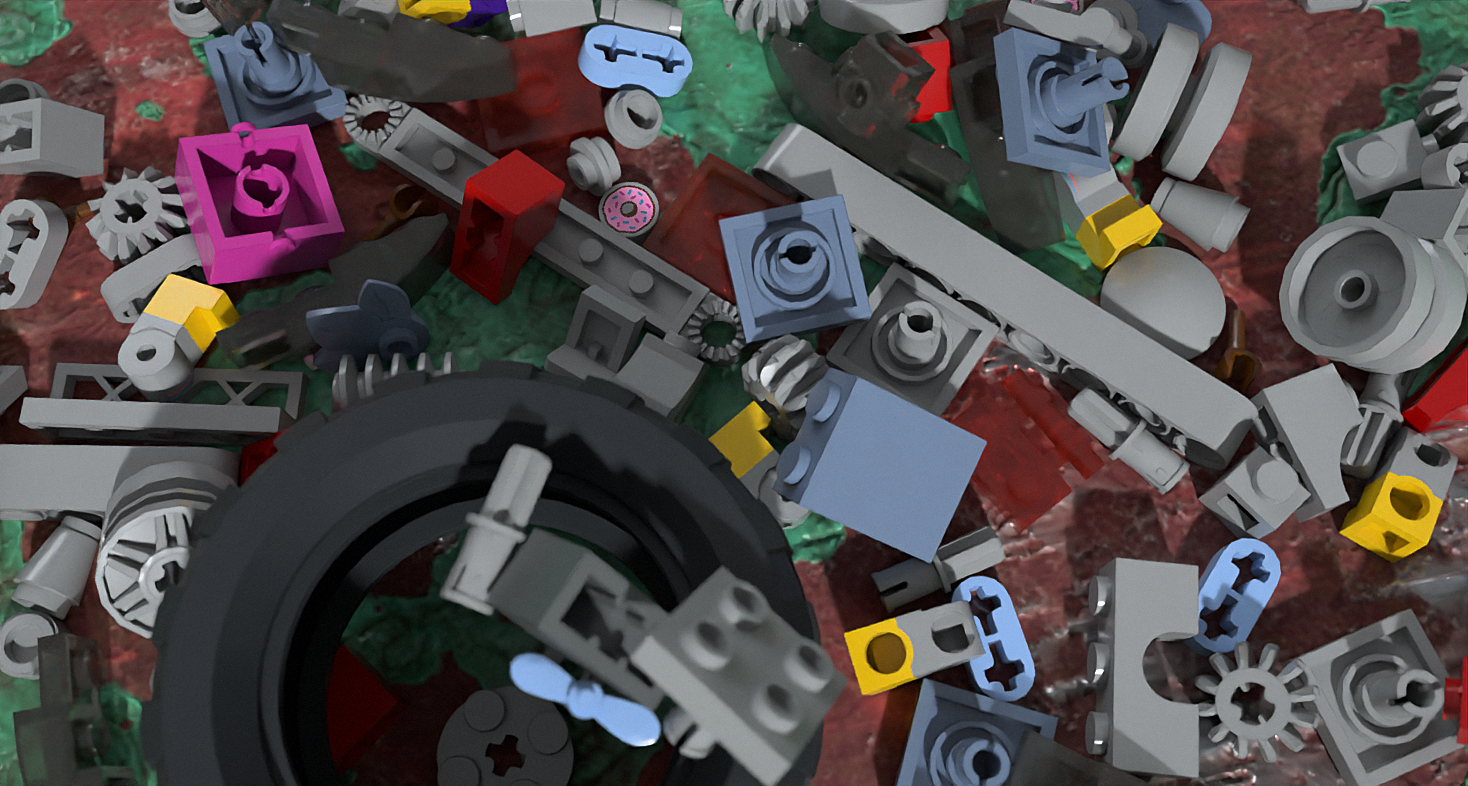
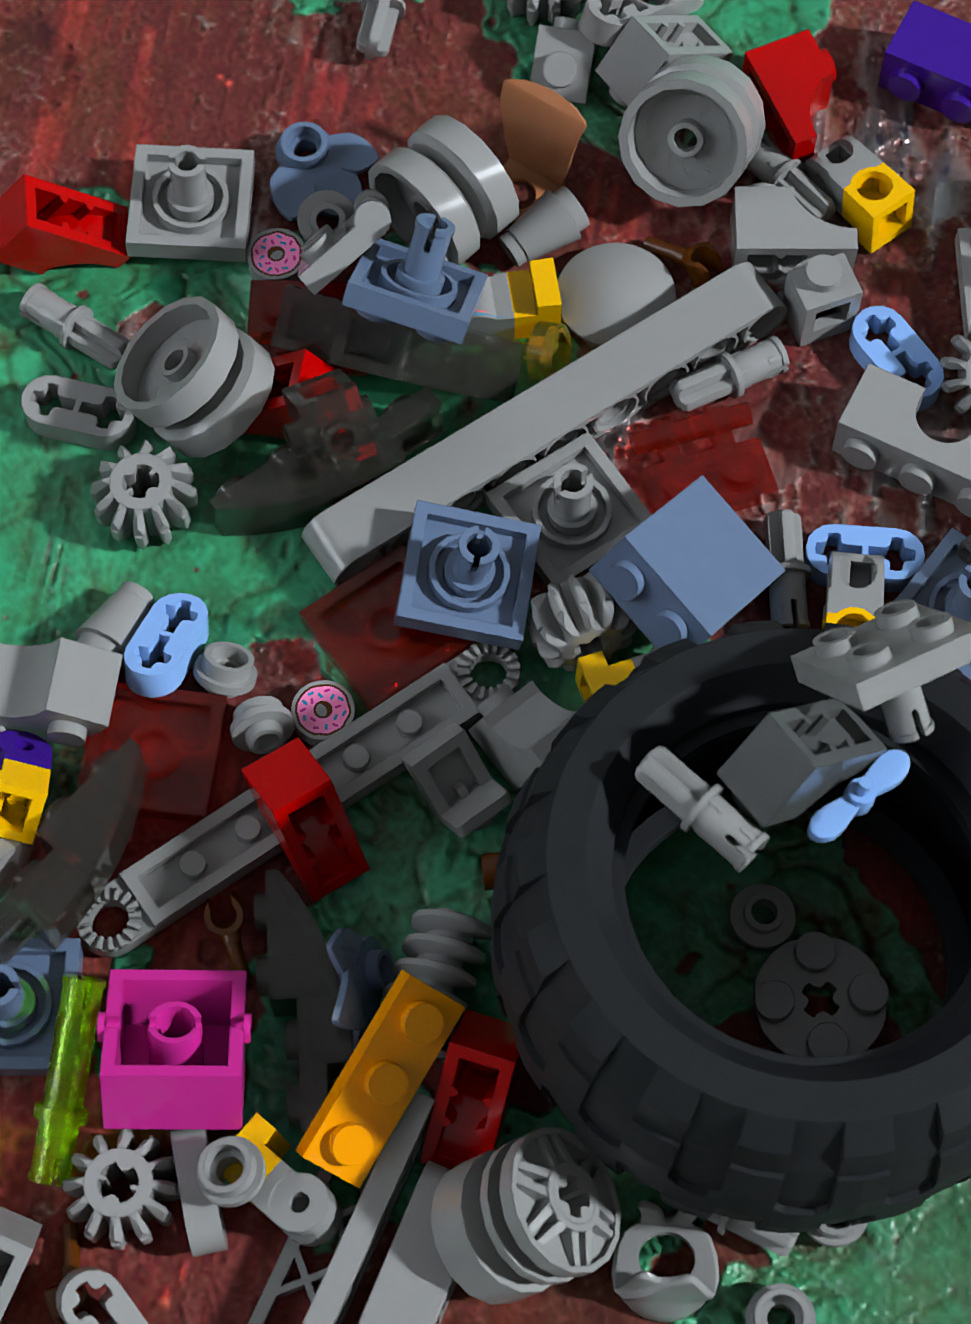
camera: 70 degrees left, 5 degrees down
none -> clear neon green pin [27,974,106,1186]
none -> light grey plate [196,1136,266,1207]
none -> light orange plate [296,970,466,1189]
none -> nougat piece [500,79,587,223]
none -> clear yellow tile [524,321,571,382]

